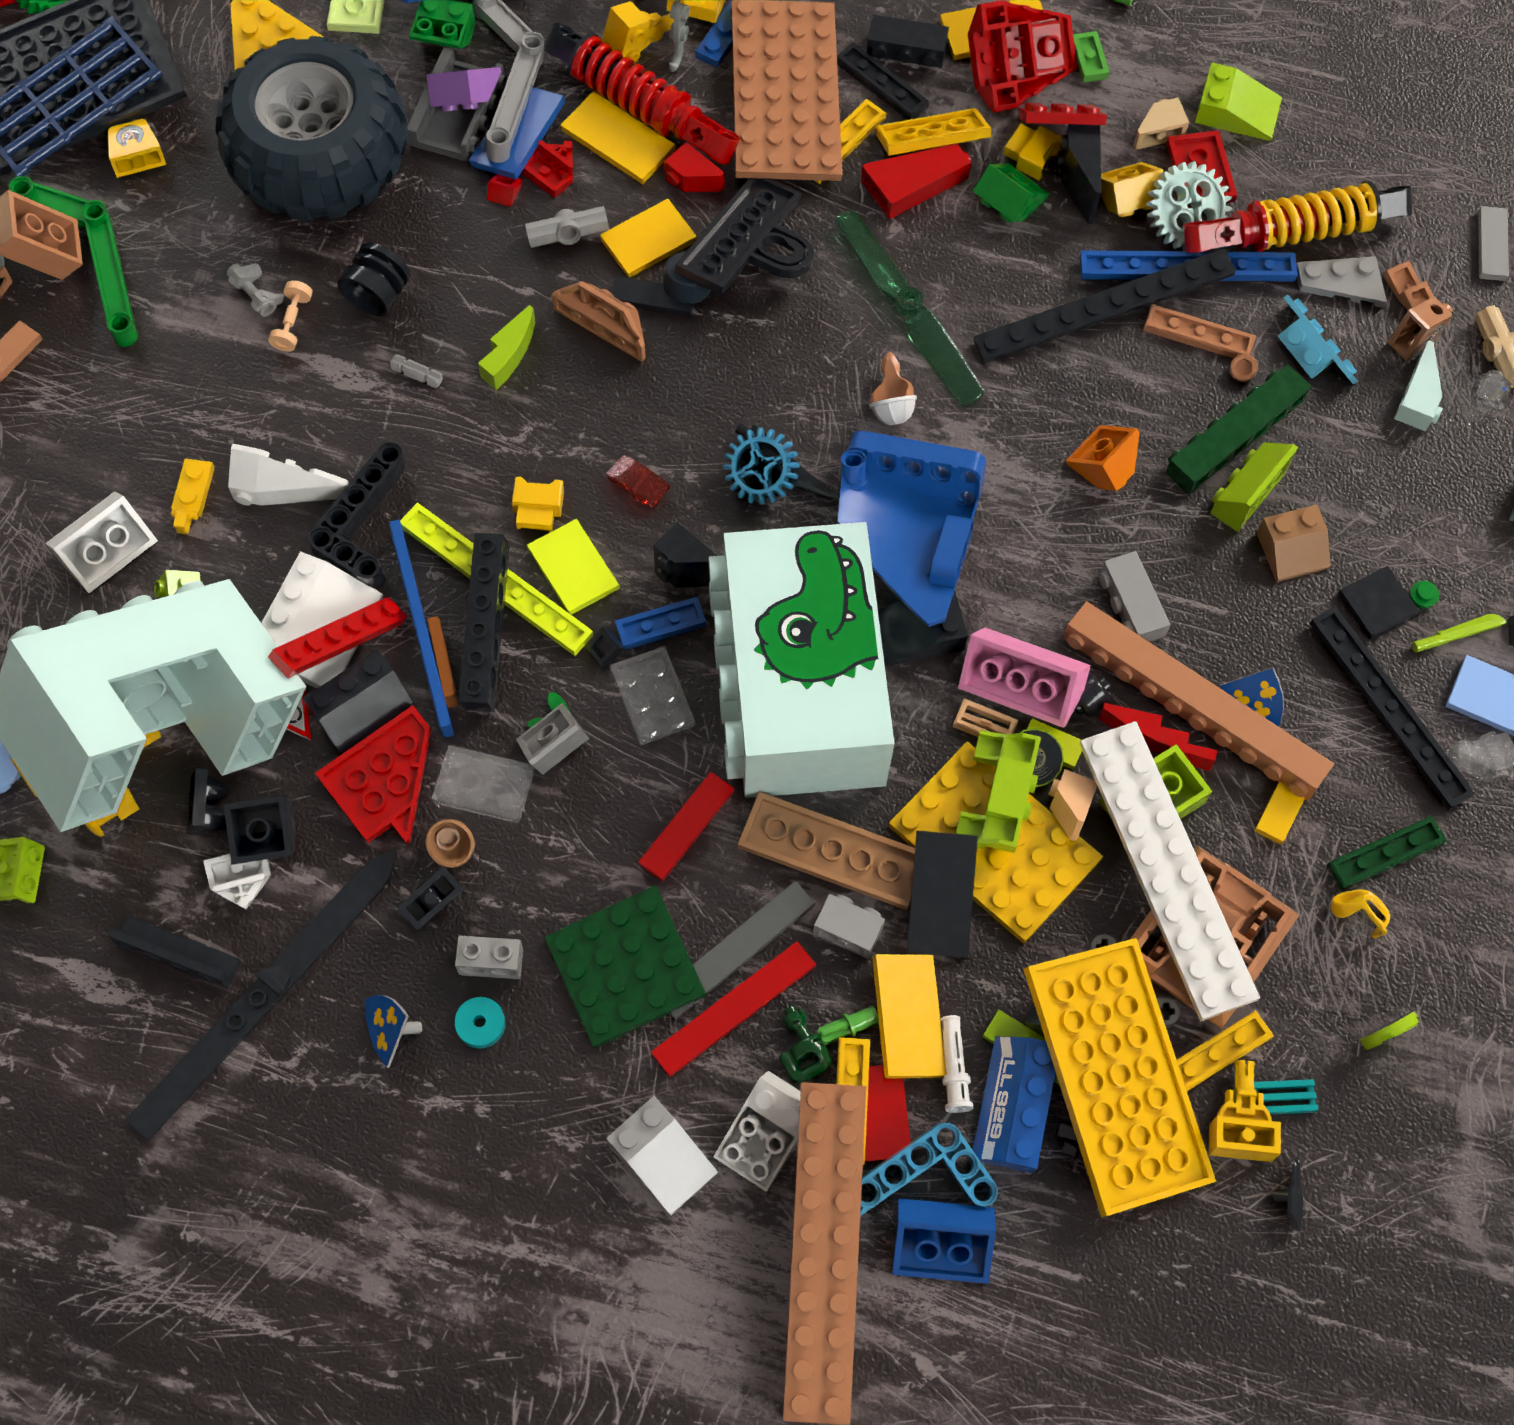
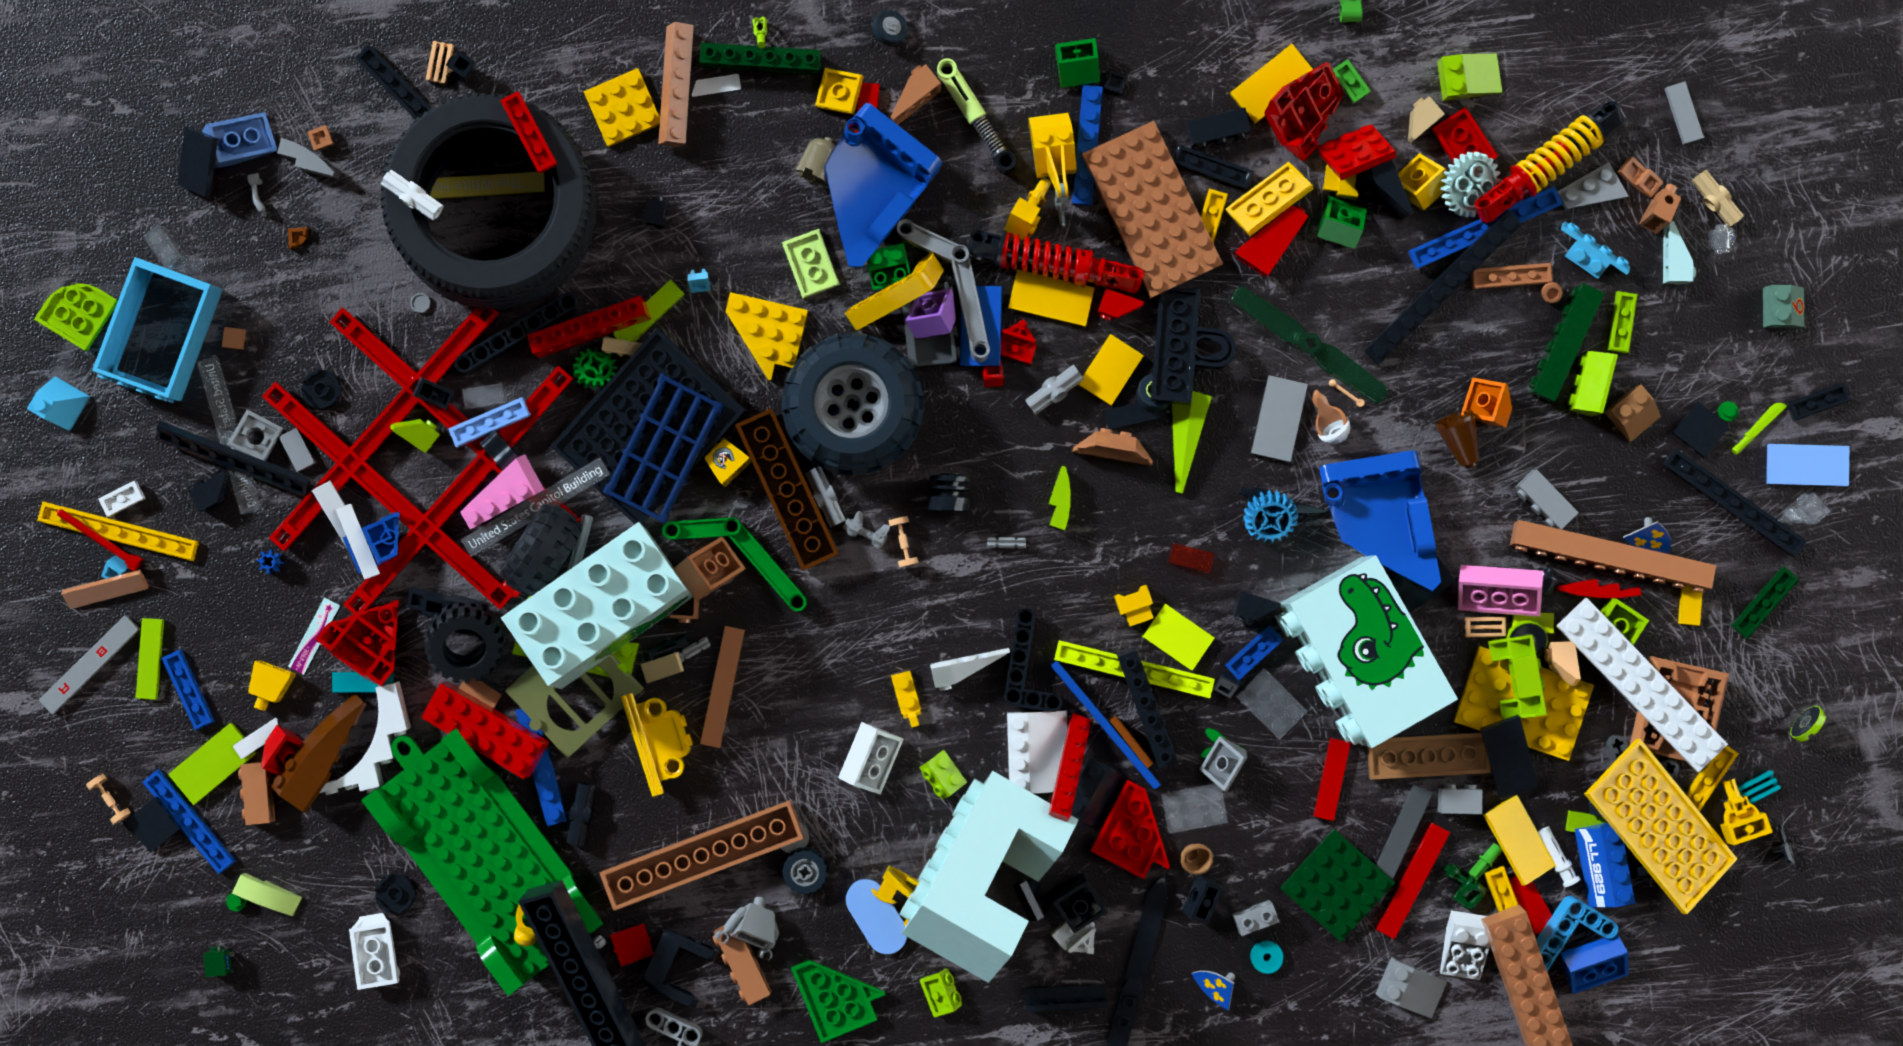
camera: 25 degrees left, 20 degrees up
yellow piece [1330,889,1390,938] -> none
none -> reddish brown brick [736,408,840,571]
none -> light grey piece [805,467,846,528]
none -> yellow beam [845,253,944,330]
none -> lime wedge [1172,391,1212,494]
none -> light grey tile [1251,375,1308,462]
none -> light nougat hinge [1329,379,1364,407]
none -> reddish brown cone [1435,410,1479,468]
none -> lime tile [1607,291,1638,354]

